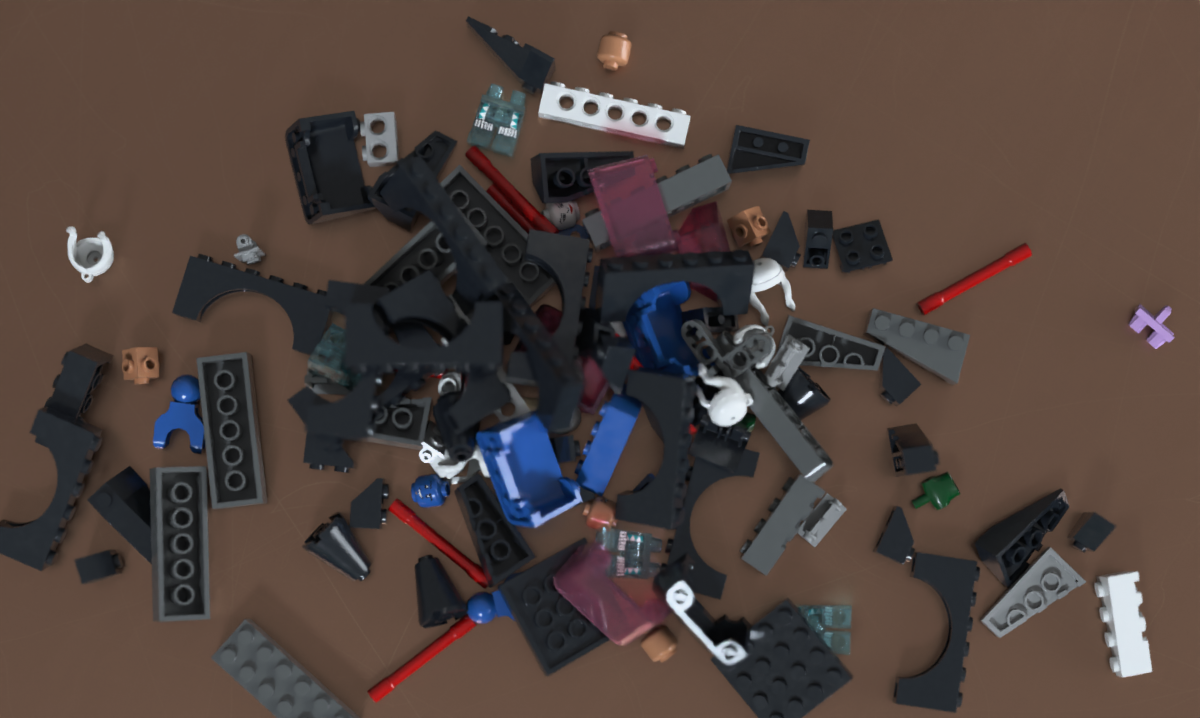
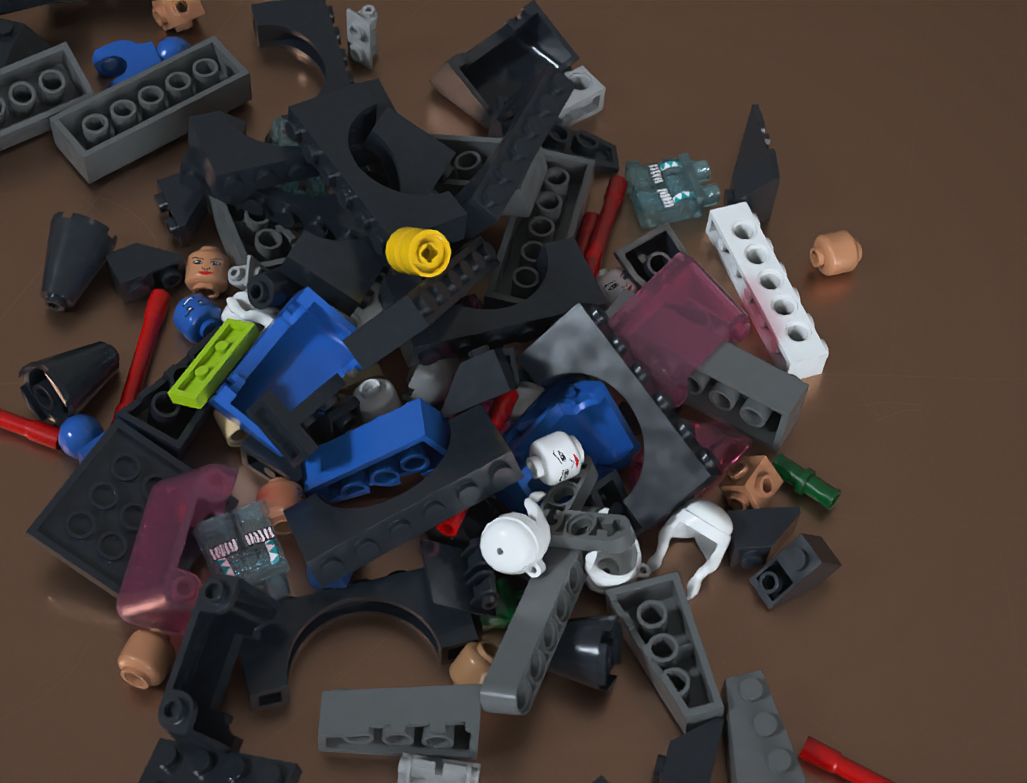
camera: 55 degrees right, 30 degrees down
black wedge [726,125,810,174] -> none
light grey hinge [764,335,810,391] -> none
black hinge [832,219,893,274] -> none
none -> lime plate [168,318,260,409]
none -> nougat head [185,246,231,299]
none -> black bracket [245,373,346,468]
none -> yellow wheel [386,227,451,278]
none -> medium nougat head [449,640,499,685]
none -> white head [526,431,585,486]
none -> dark green pin [772,453,841,510]

